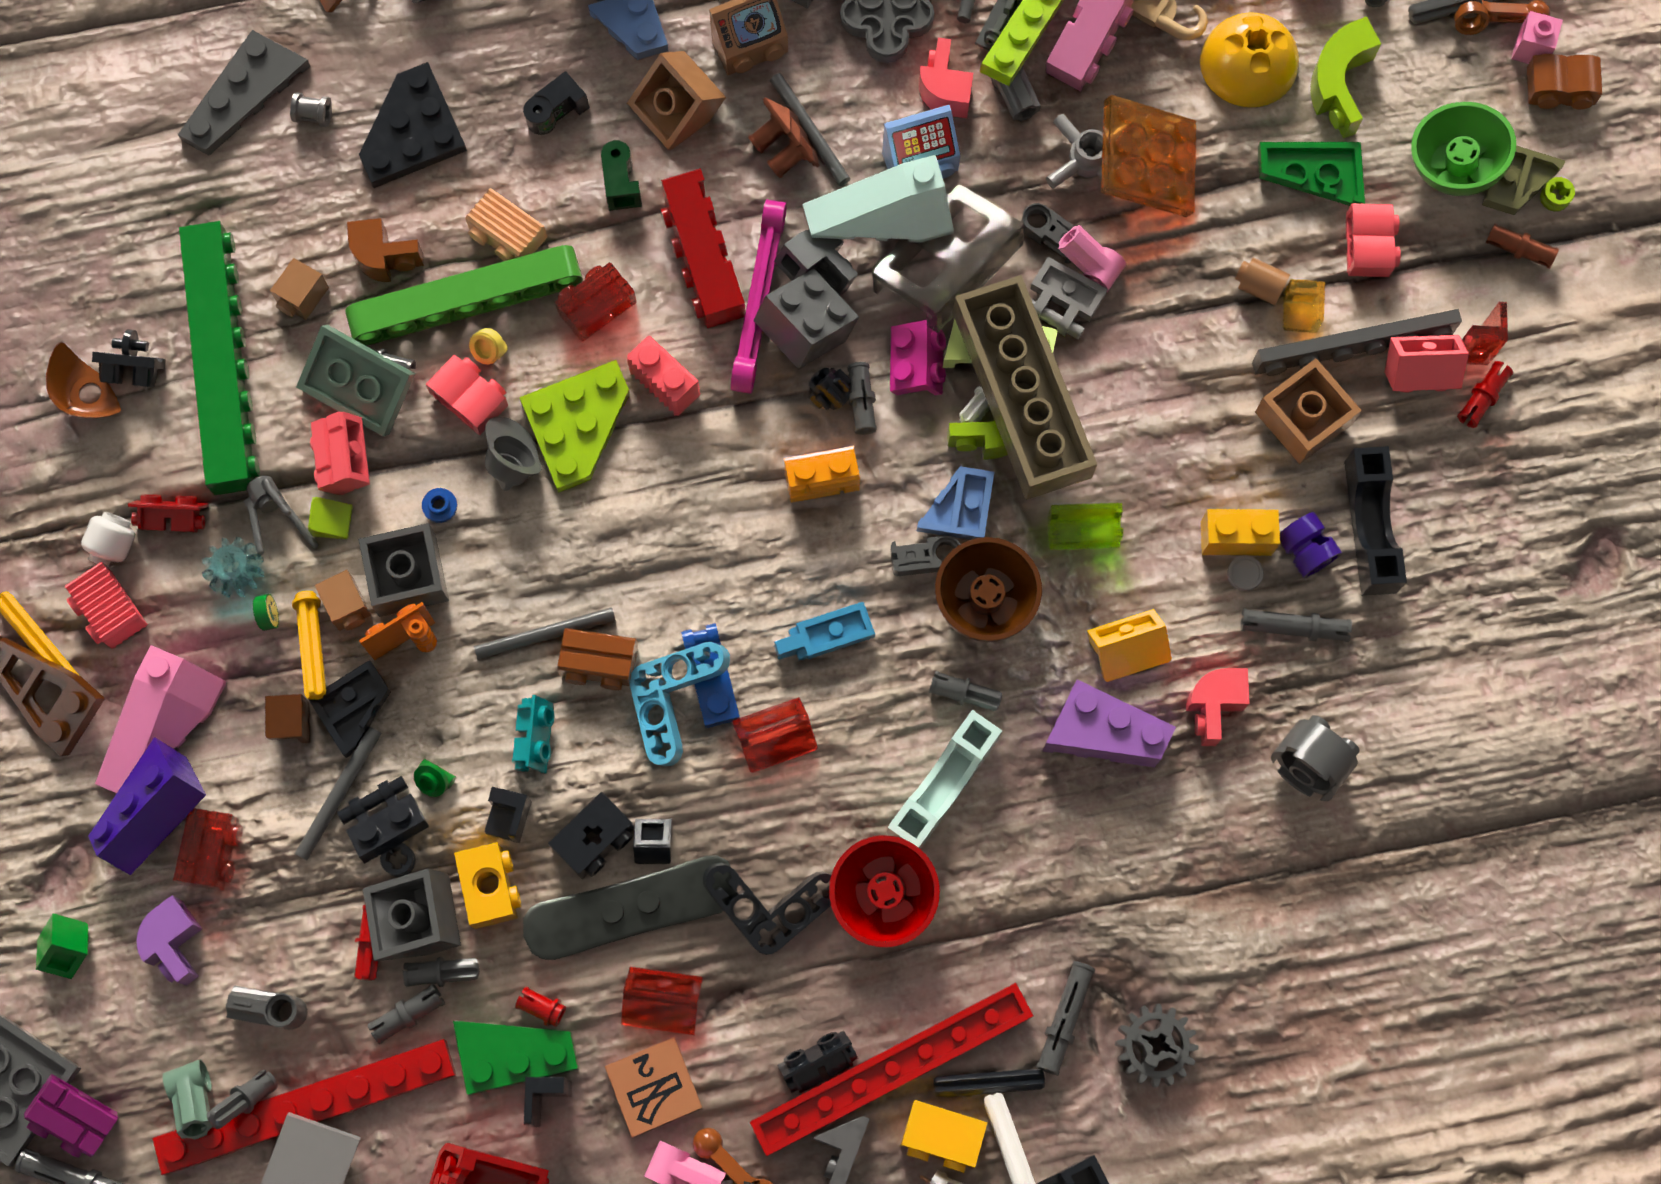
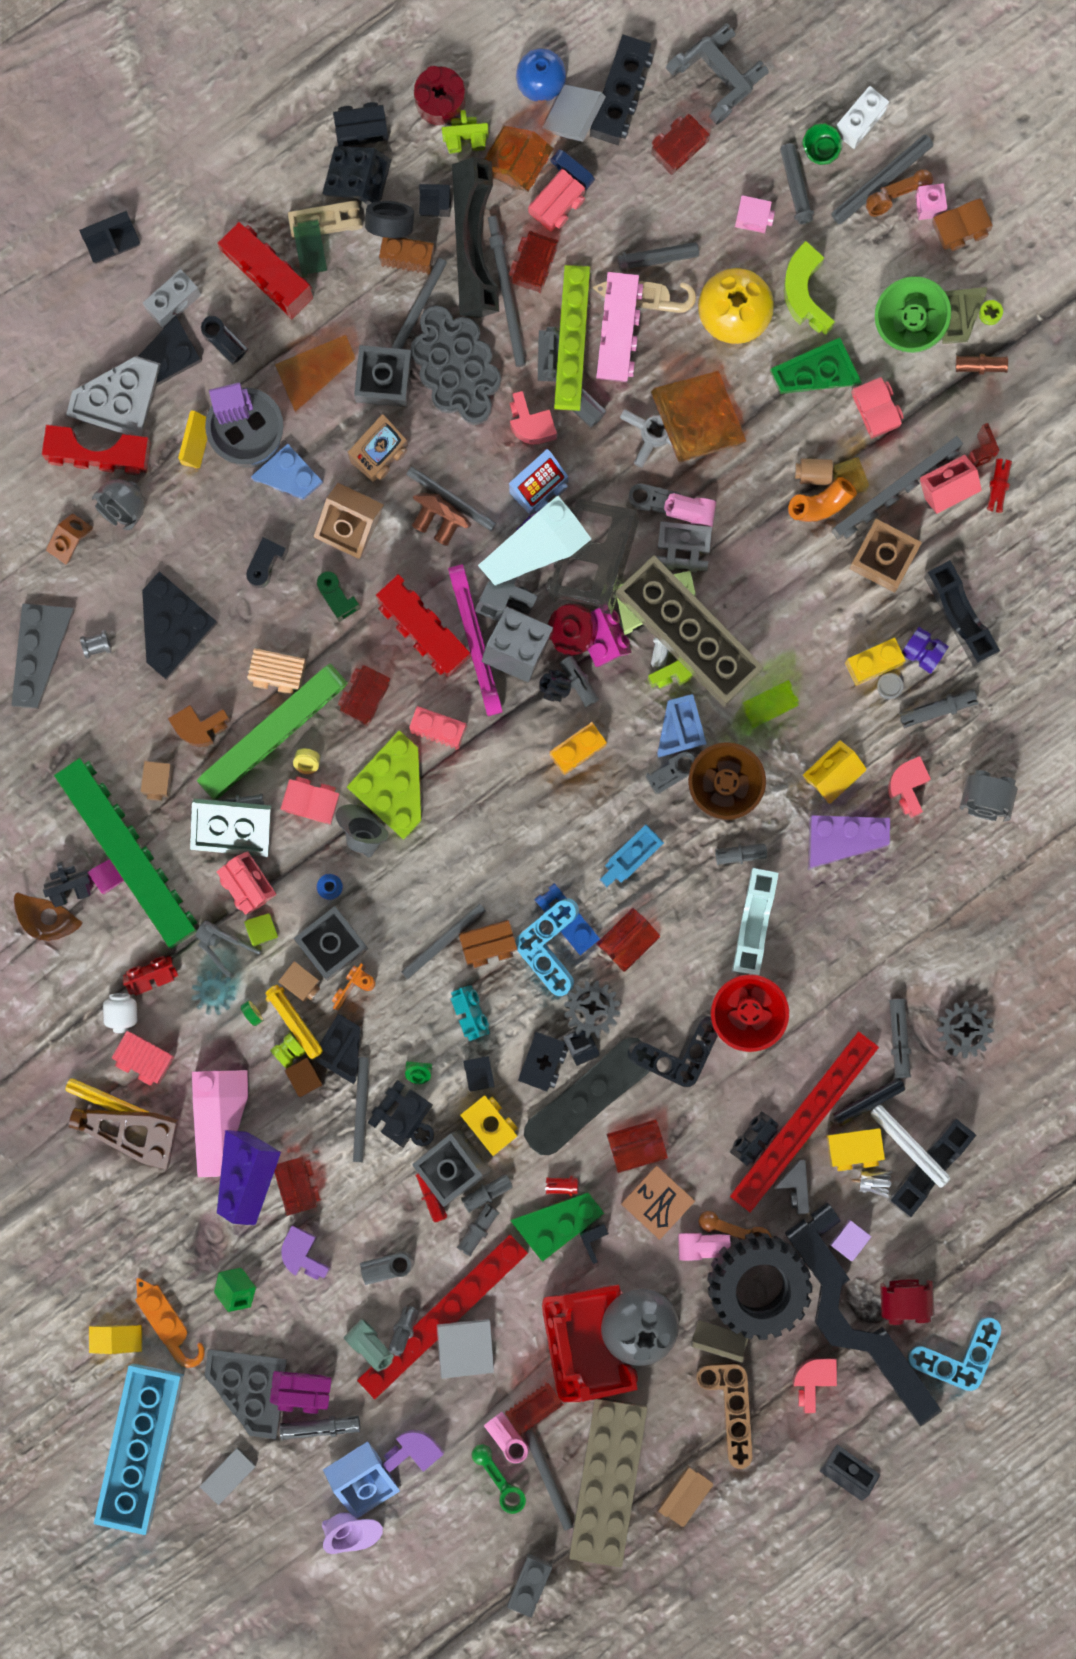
camera: 20 degrees left, 10 degrees up
none -> dark pink slope [88,859,124,894]
none -> lime wheel [270,1033,306,1069]
none -> dark red tile [548,604,597,655]
none -> dark grey gear [564,981,621,1038]
none -> orange cylinder [788,477,857,522]

